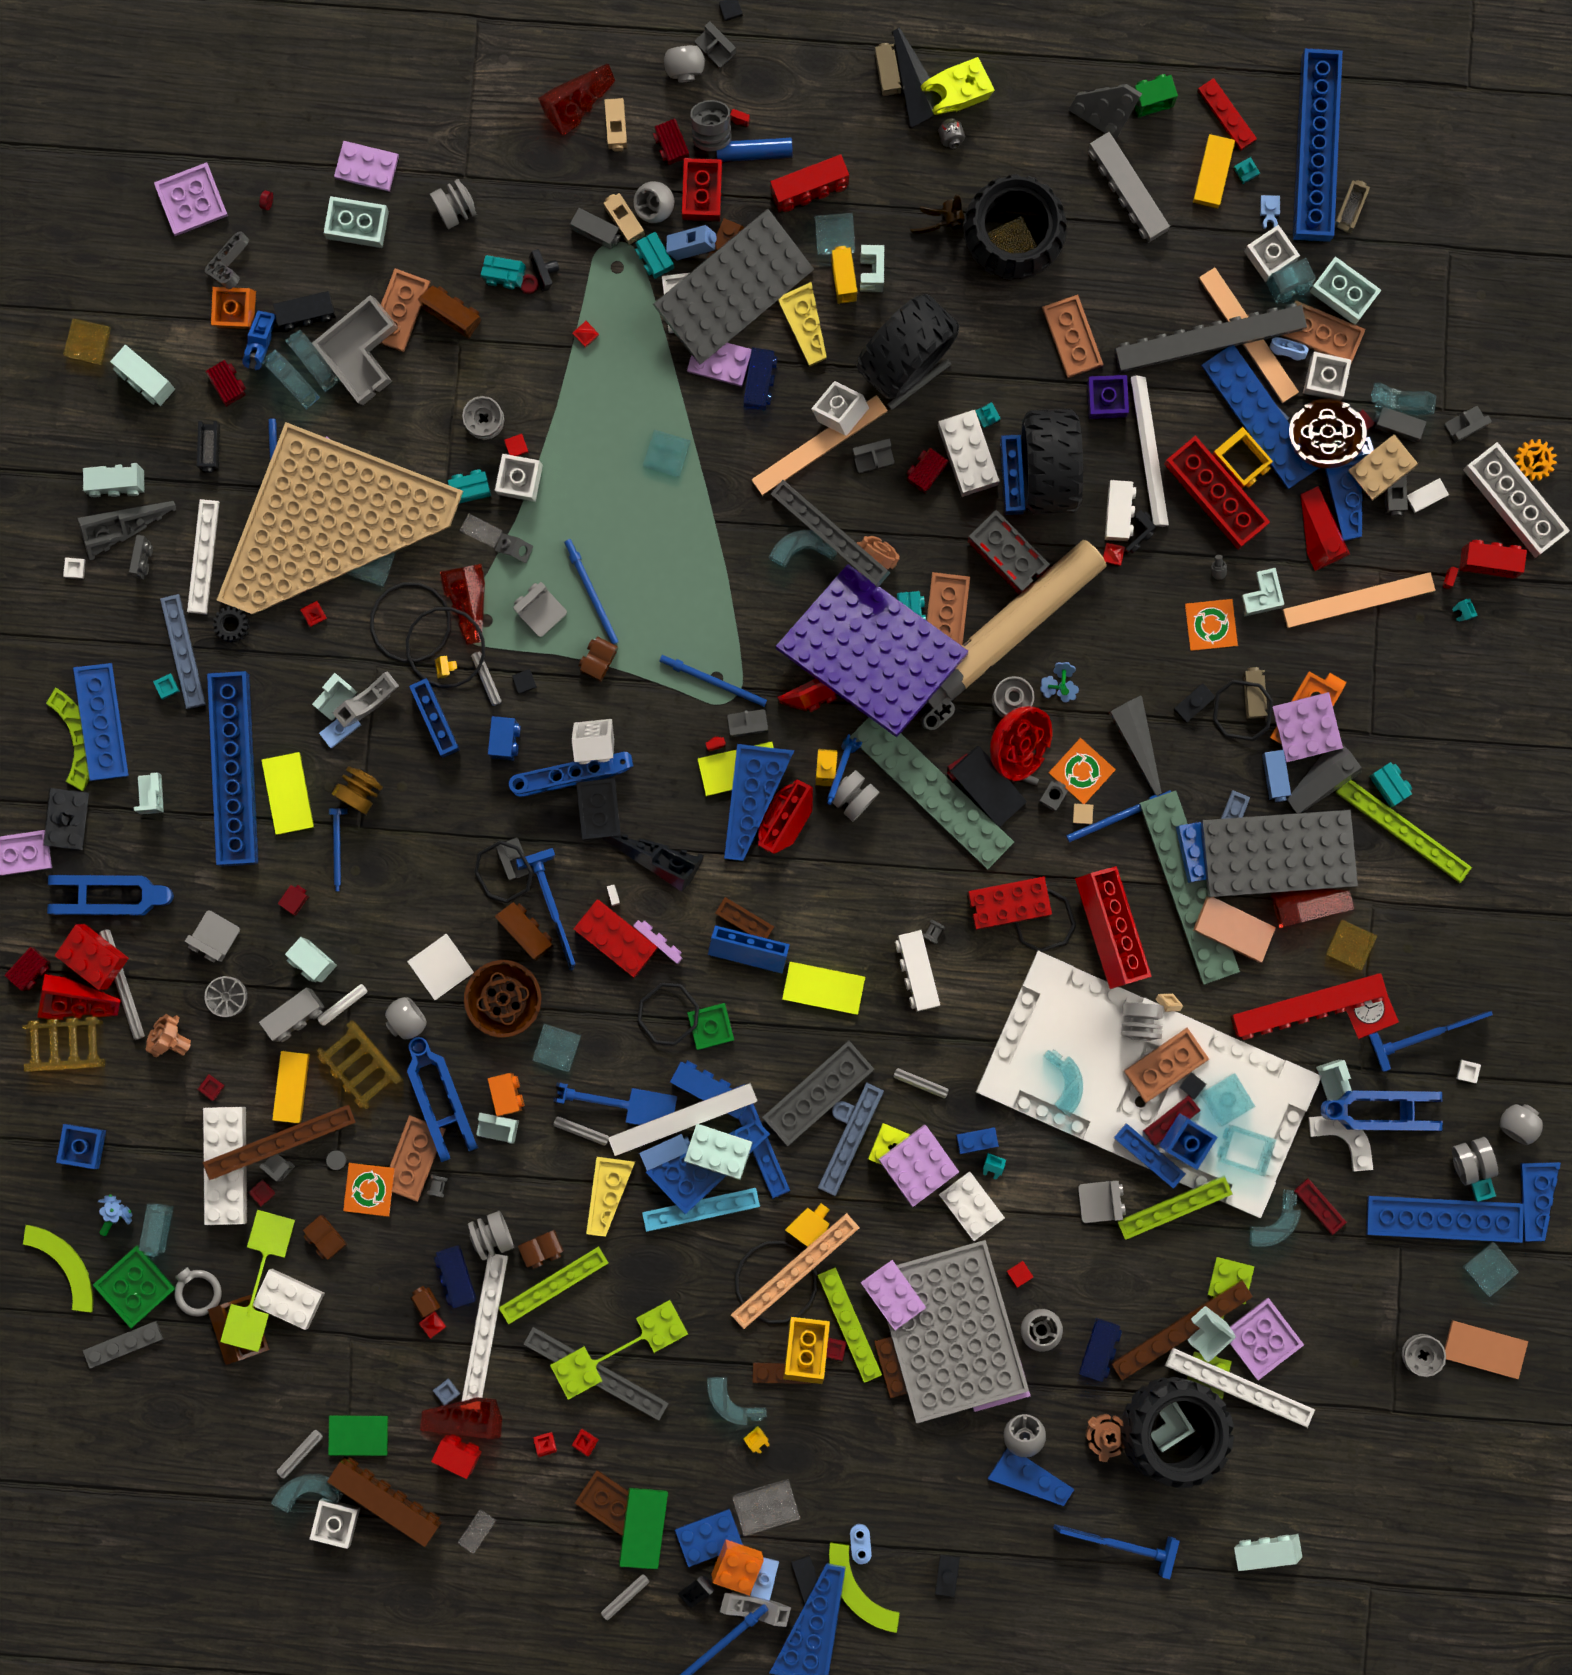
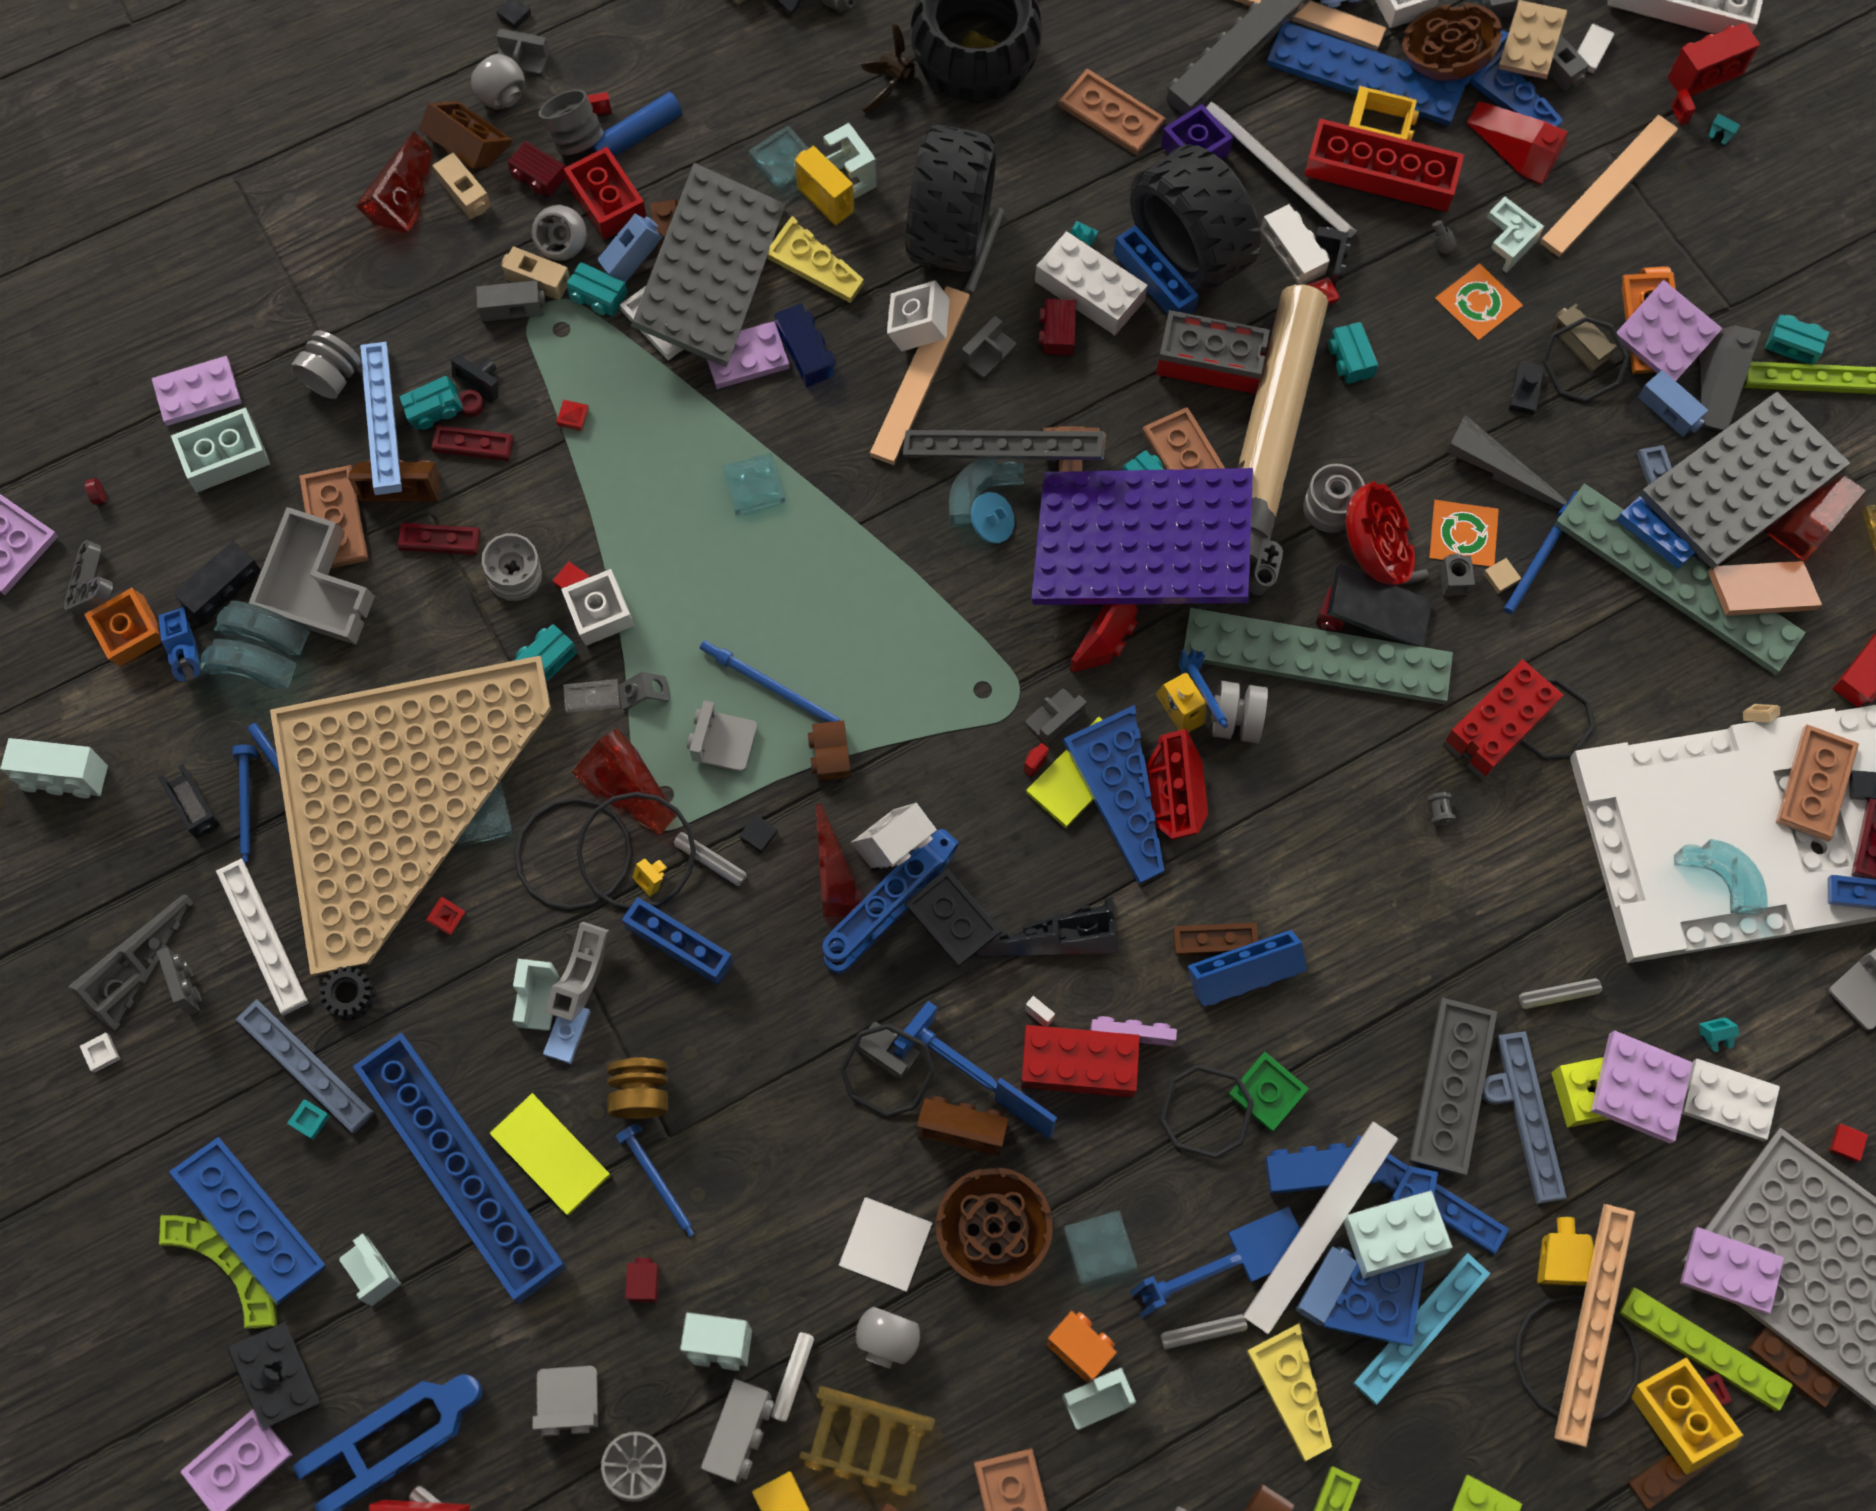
camera: 35 degrees left, 15 degrees down
light aqua wedge [83,463,144,497] -> none
dark red brick [205,360,246,407] -> none
blue piece [407,1037,478,1162] -> none
blue brick [488,716,521,761] -> none
blue bar [659,655,767,707] -> none
red brick [770,154,849,212] -> none
neon yellow tile [782,962,865,1015] -> none
white brick [895,930,940,1012] -> none
blue brick [956,1127,999,1154] -> none
medium blue plant [1040,662,1079,703] -> none
red brick [1075,866,1152,989] -> none
light grey wheel [1121,1002,1164,1041] -> none
none -> blue piece [232,745,258,863]
none -> light blue plate [360,342,402,495]
none -> dark red tile [398,523,481,555]
none -> reddish brown slope [419,101,513,170]
none -> dark red tile [431,425,514,461]
none -> clear red wedge [816,804,861,917]
none -> dark azure piece [971,492,1015,544]
none -> teal brick [1328,322,1379,384]

